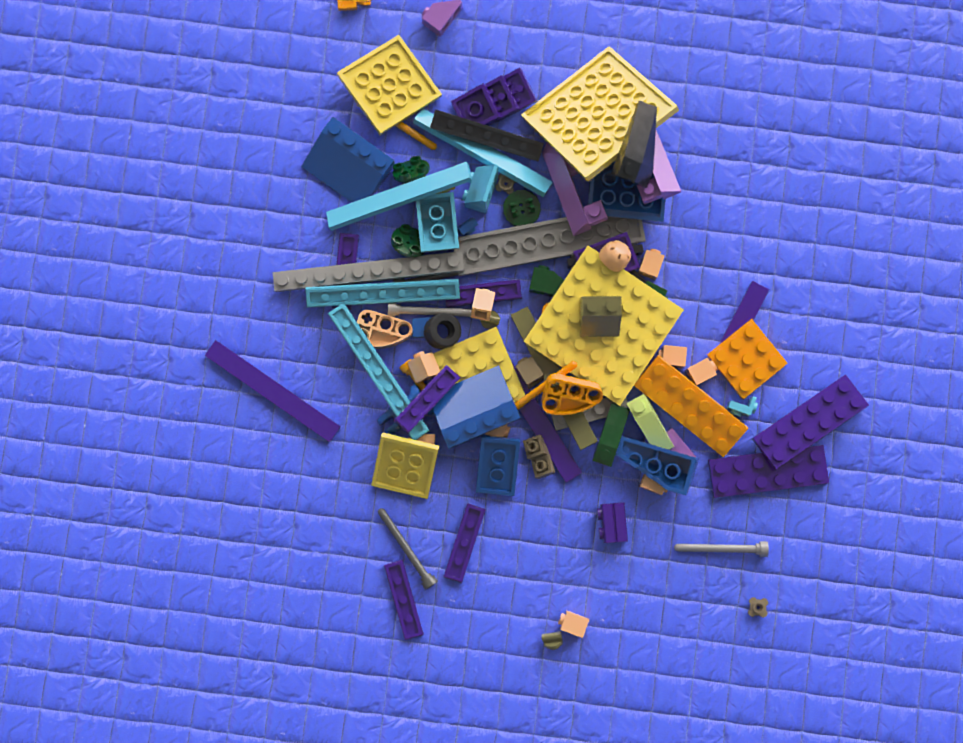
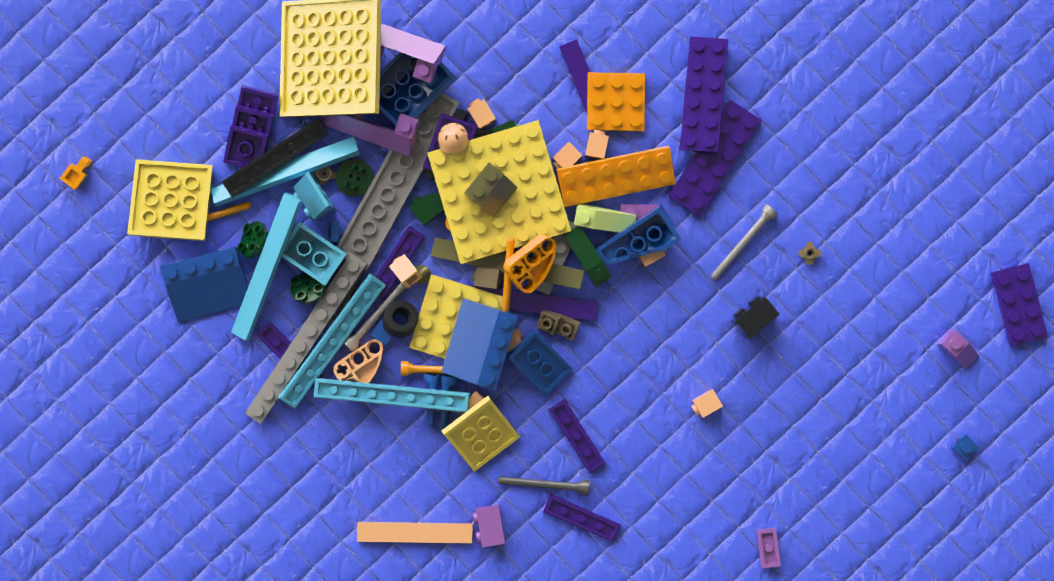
camera: 50 degrees left, 5 degrees up
dark purple tile [205,340,341,442] -> none
dark purple tile [394,365,460,434] -> none
light nougat brick [408,351,440,383] -> none
medium lavender slope [421,0,463,37] -> none
olive plate [542,631,563,650] -> none
dark purple brick [597,502,628,543] -> none
black wedge [611,100,657,188] -> none
medium azure bracket [726,396,758,417] -> none
none -> light nougat tile [357,522,473,543]
none -> medium lavender brick [473,504,505,548]
none -> black brick [731,296,780,339]

